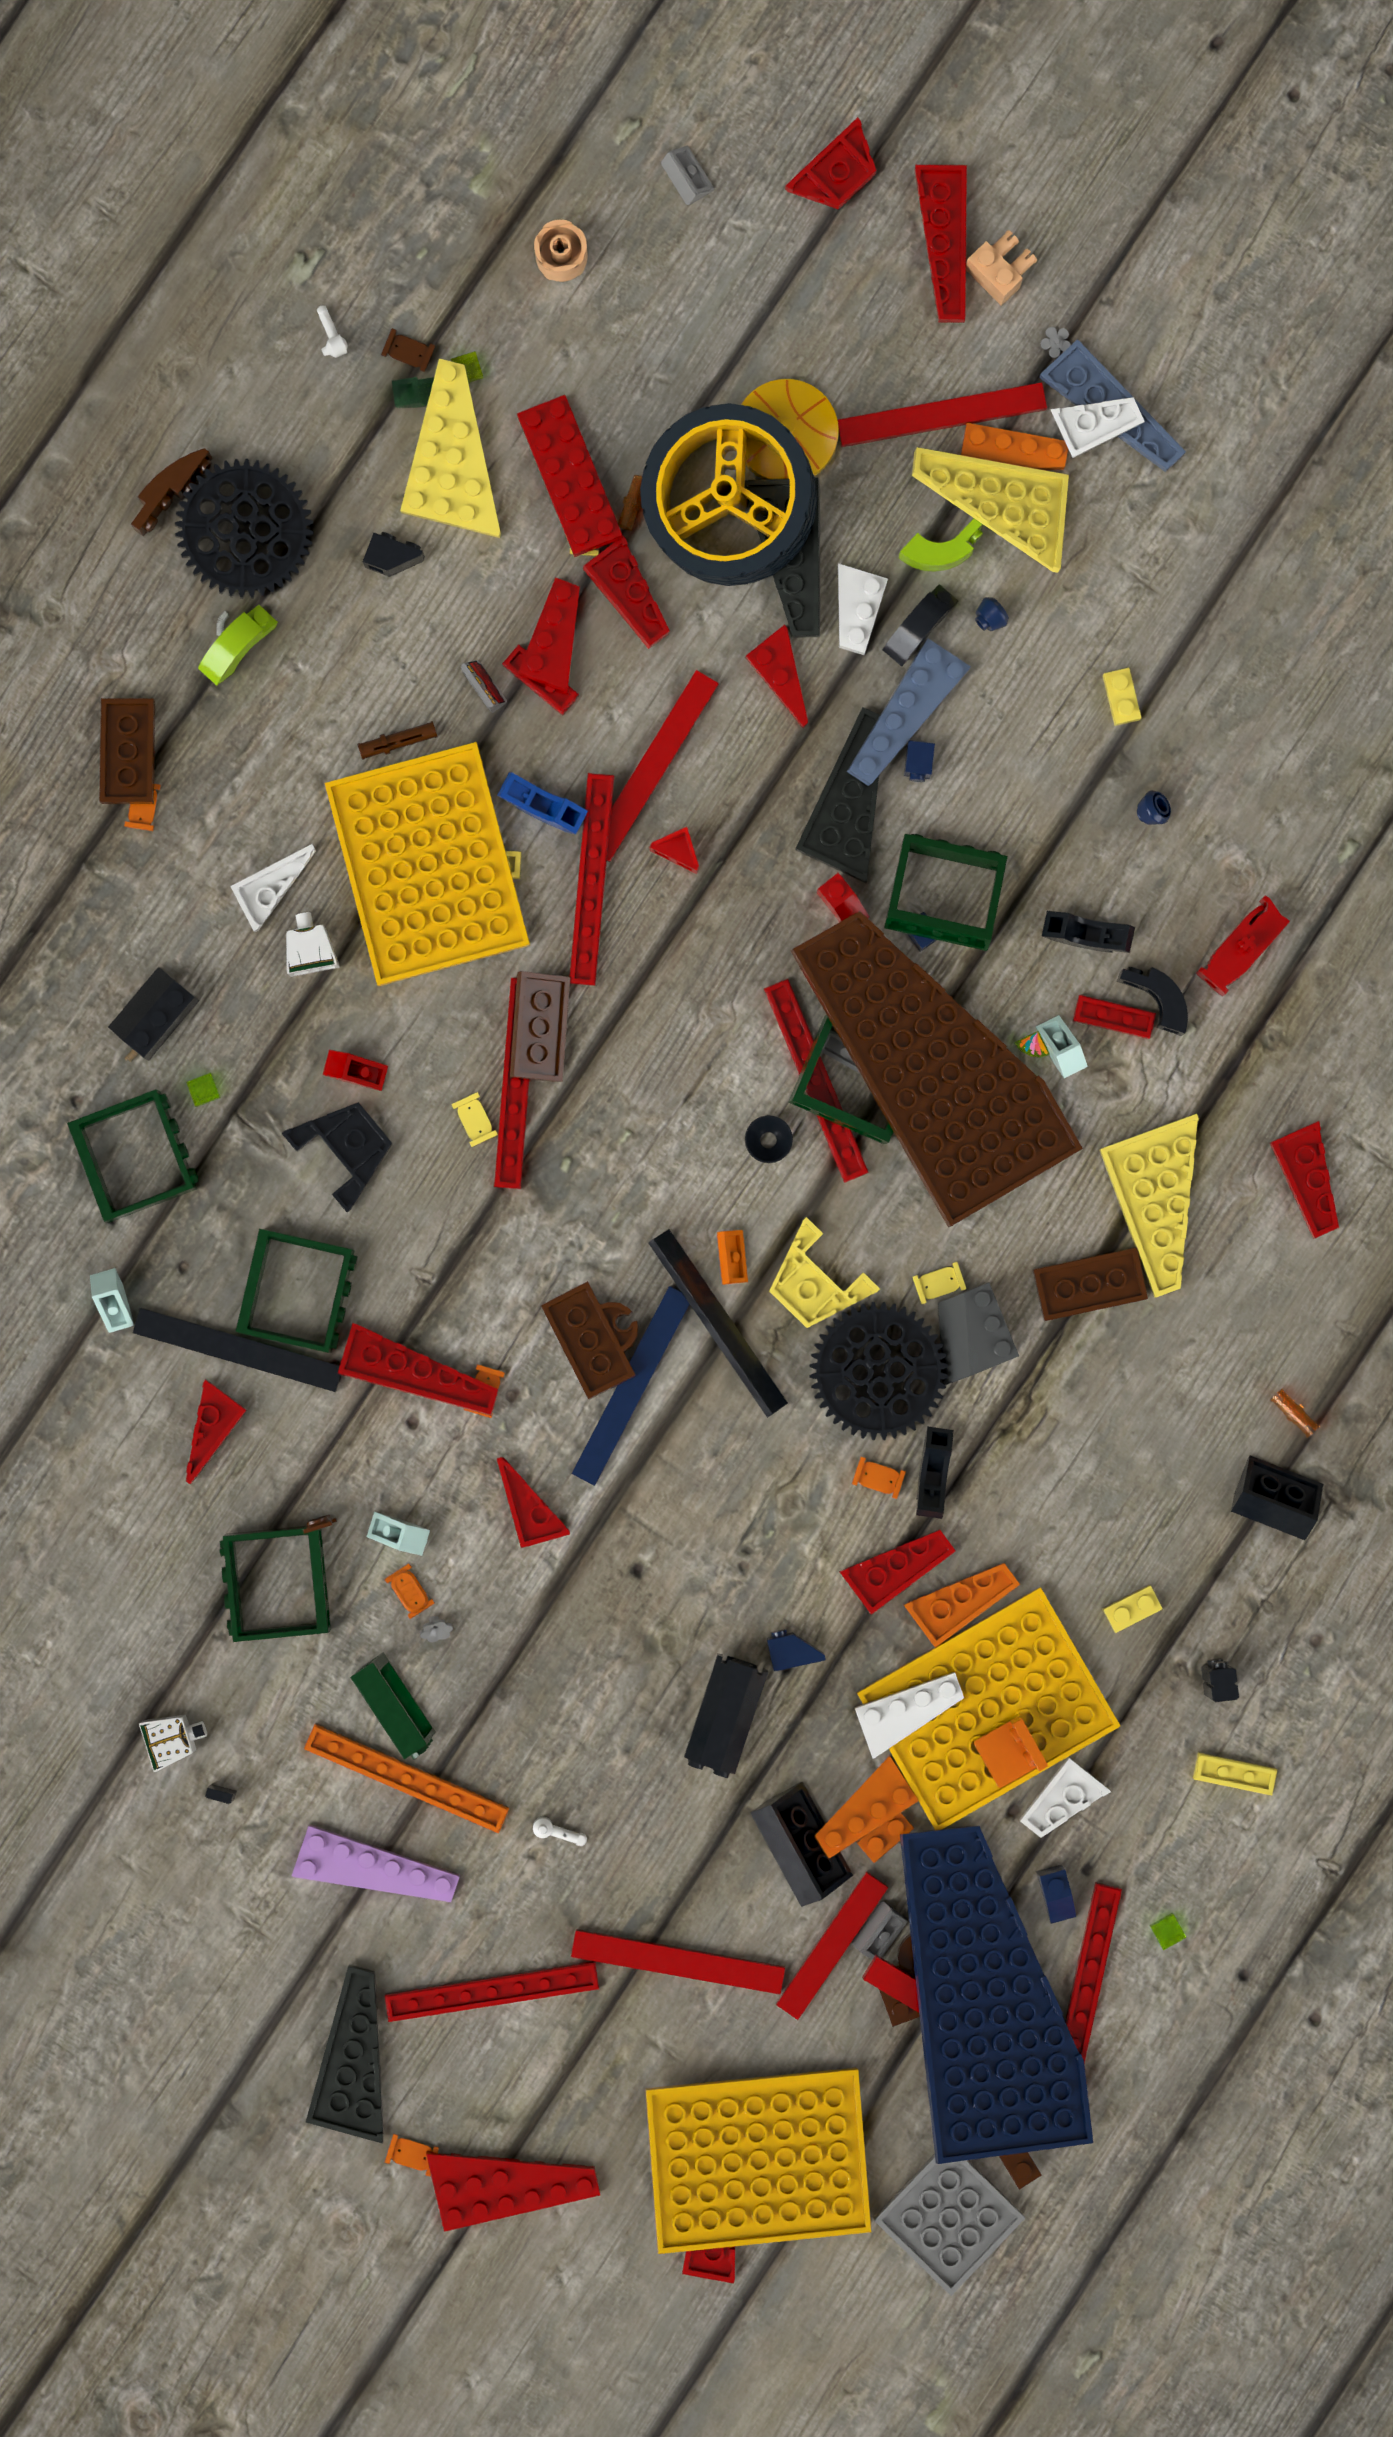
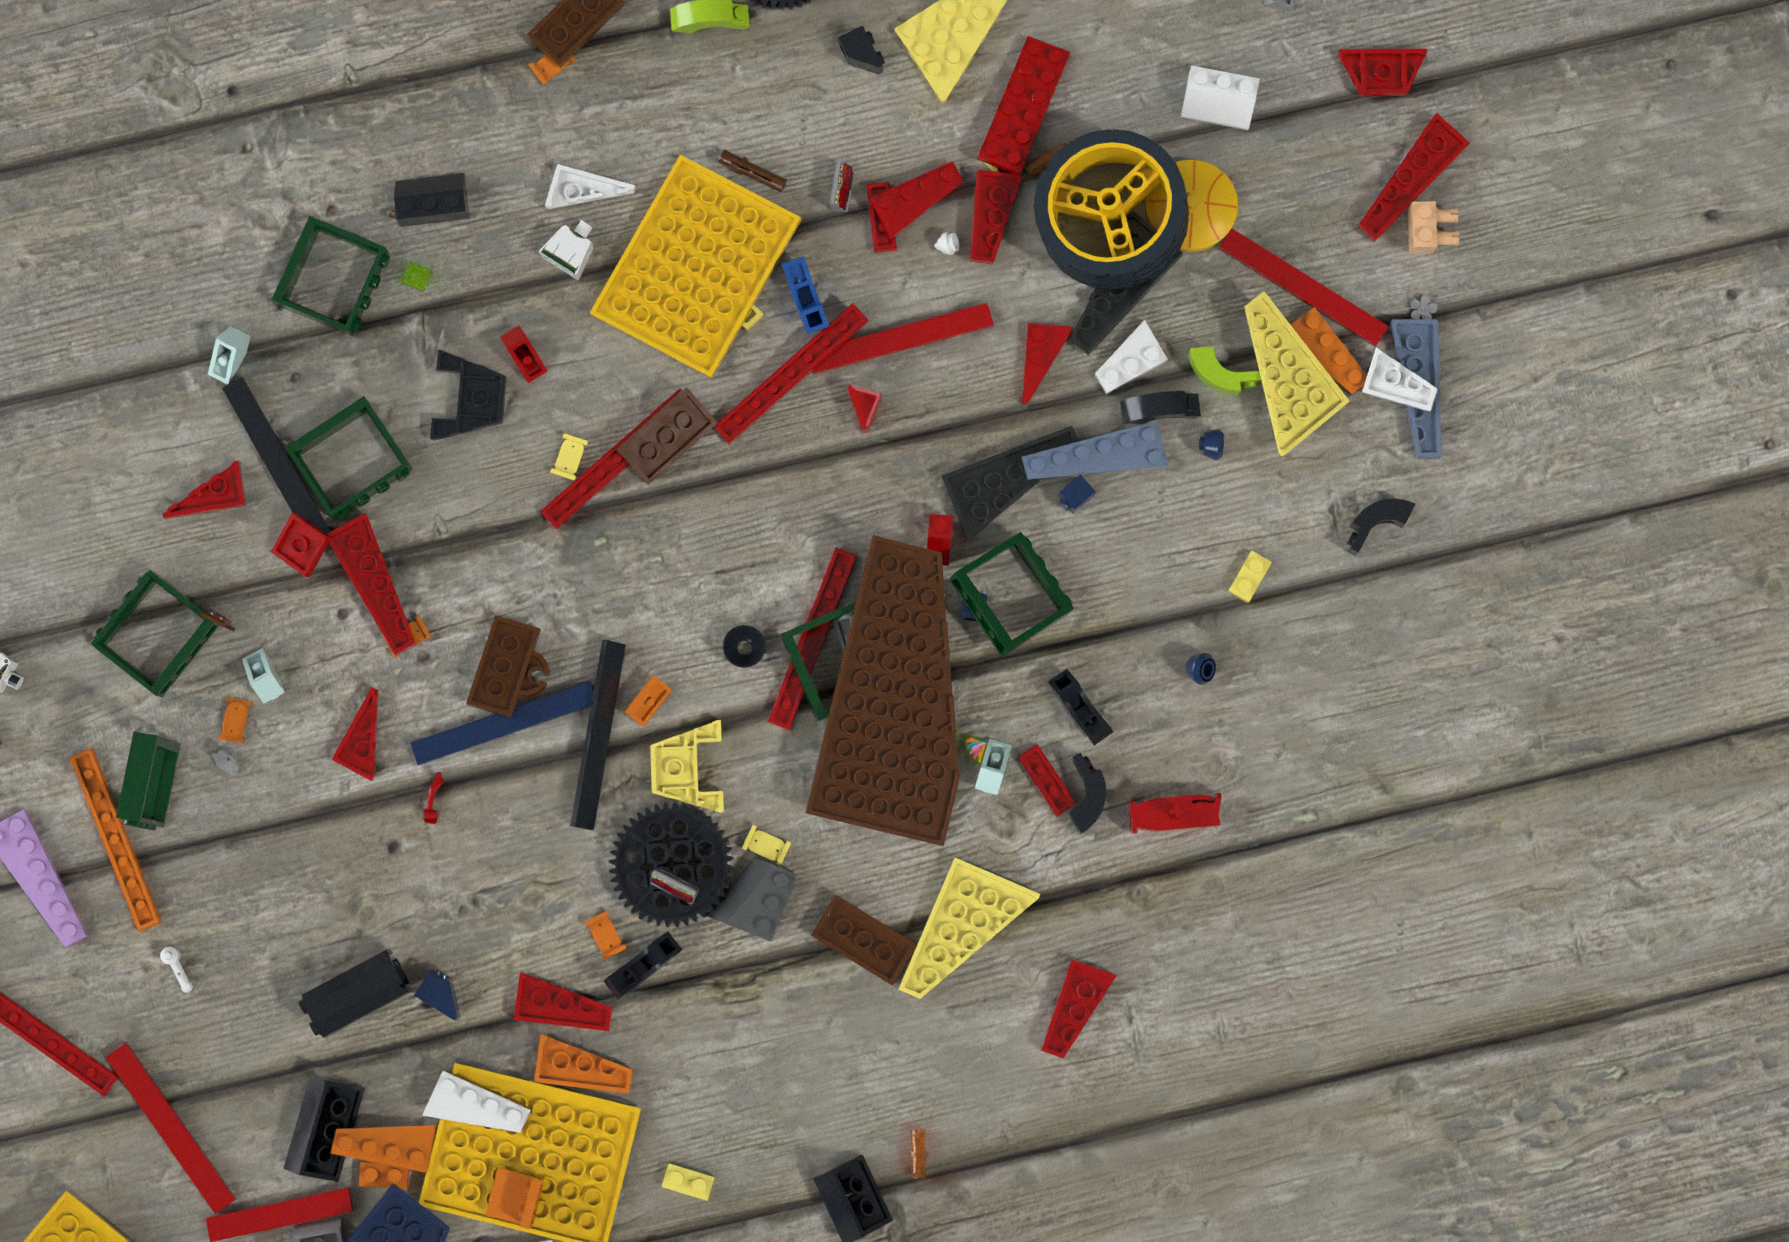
camera: 45 degrees right, 5 degrees down
none -> red tile [271,512,332,577]
none -> red piece [424,772,444,824]
none -> light grey slope [650,868,700,904]
none -> white plate [934,232,959,255]
none -> white slope [1180,66,1260,131]
none -> black arch [1346,499,1416,556]

